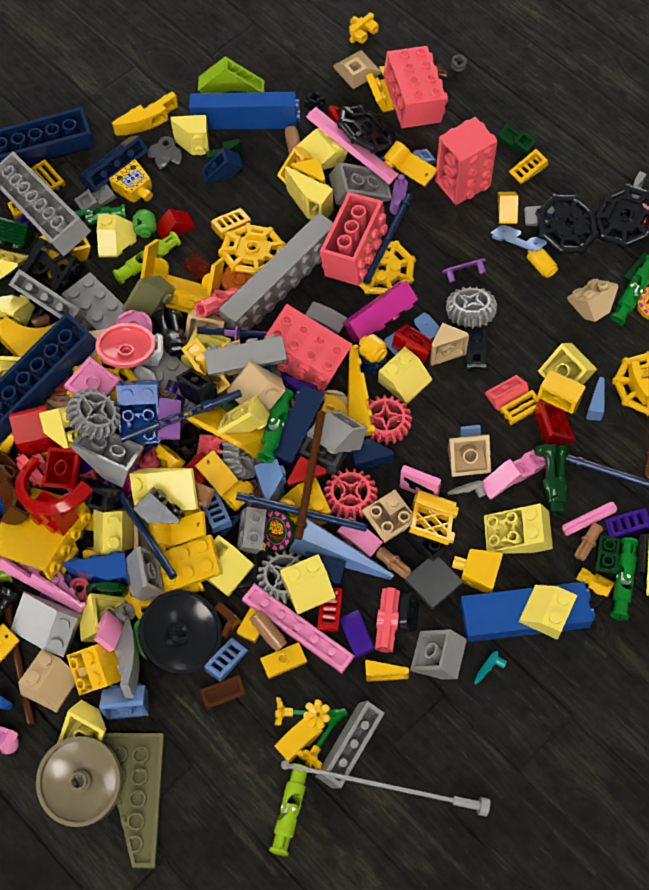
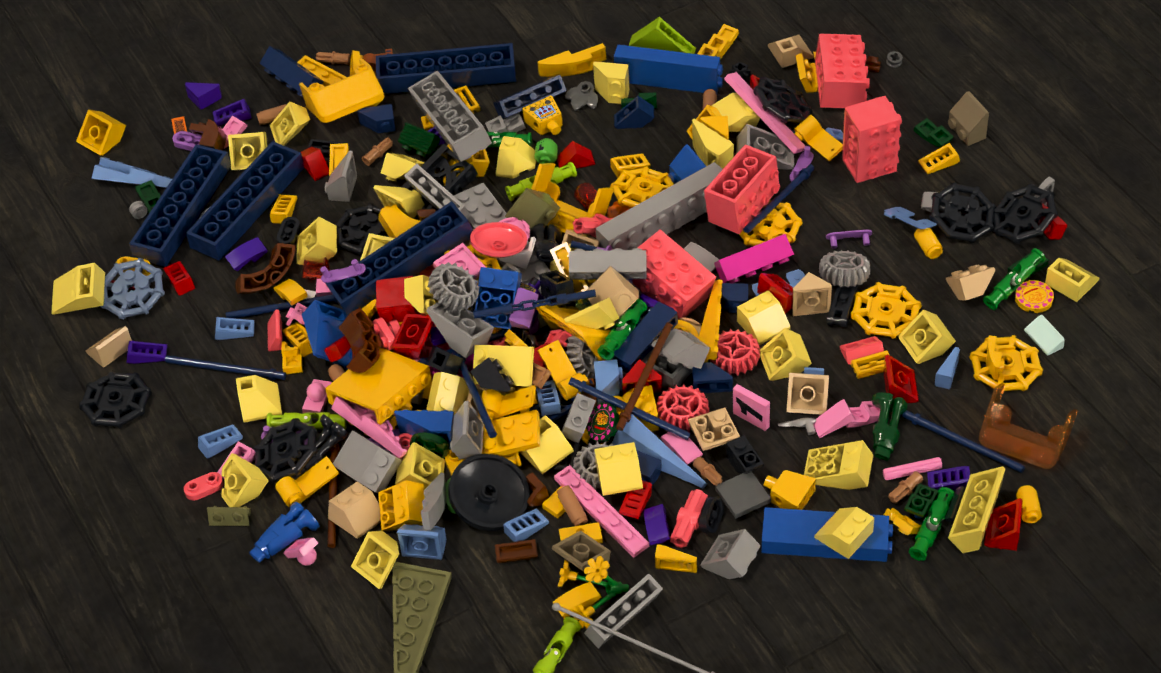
camera: 15 degrees right, 15 degrees down
red piece [15,457,93,536] -> none
dark tan dish [36,736,123,827] -> none
bright pink slope [94,610,123,652] -> none
light grey bush [114,603,135,624] -> none
yellow hips [349,12,378,44] -> none
yellow head [359,334,388,363] -> none
yellow piece [409,489,459,545] -> none
teal bar [474,651,507,685] -> none
yellow slope [497,192,518,224] -> none
yellow slope [537,370,586,414] -> none
none -> dark tan slope [552,531,611,572]
none -> blue slope [668,144,706,184]
none -> yellow slope [697,24,739,59]
none -> light yellow slope [760,328,812,381]
none -> yellow plate [850,282,922,339]
none -> dark tan slope [948,91,989,146]

